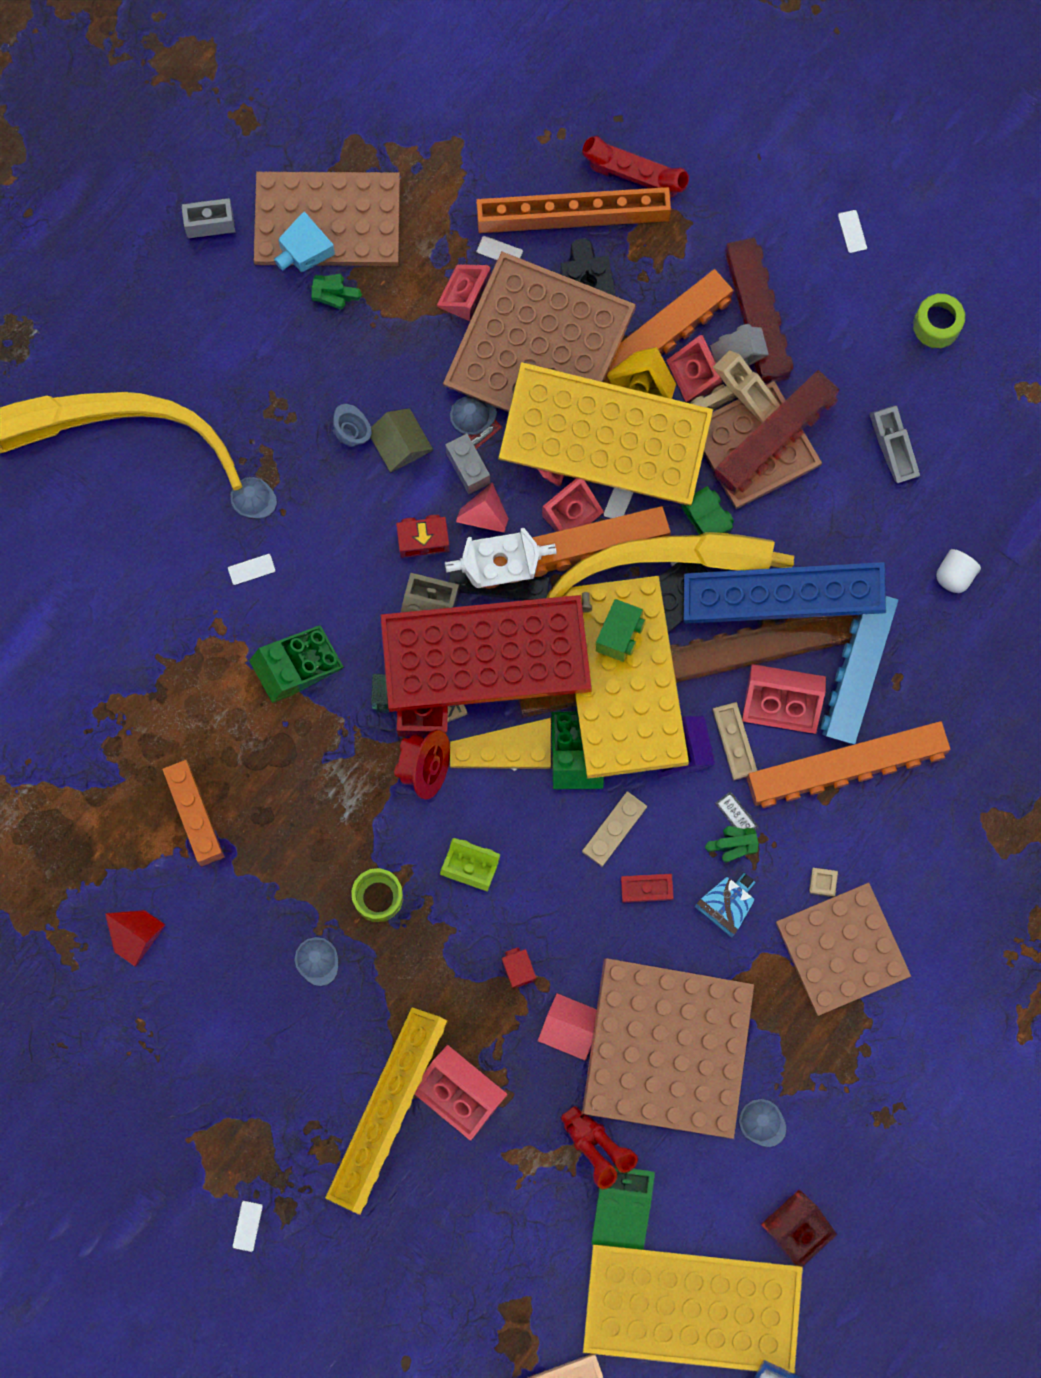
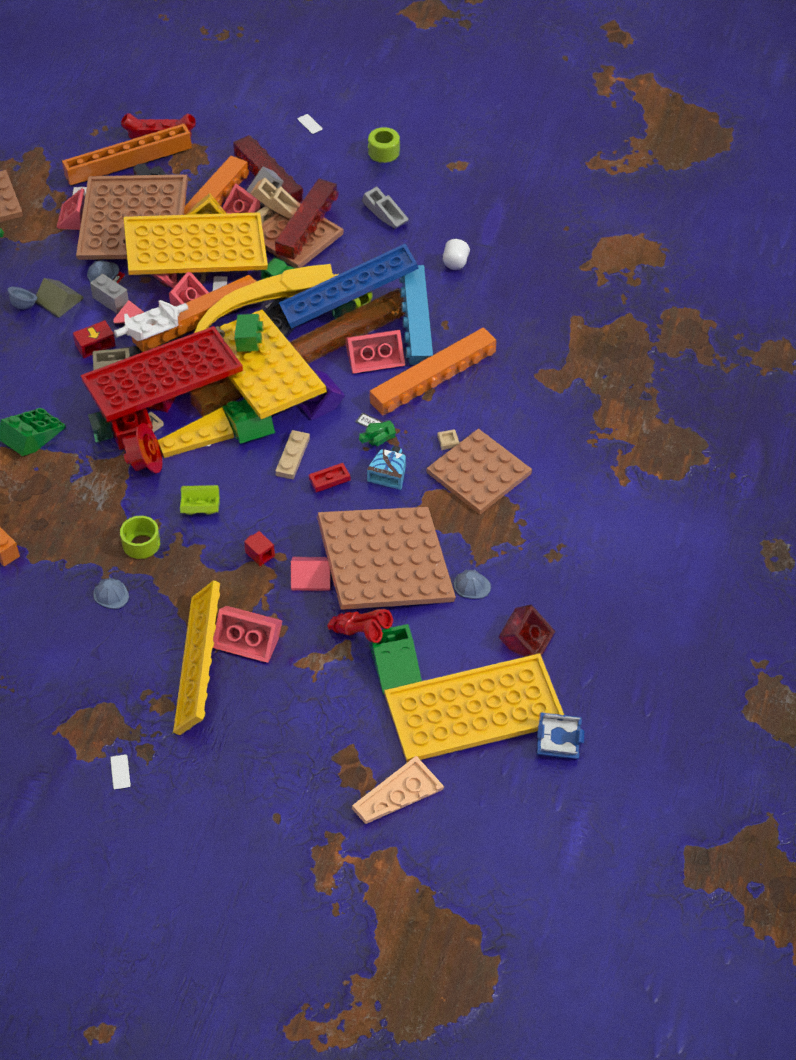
camera: 20 degrees left, 25 degrees down
tan tile [712,702,757,781] -> none

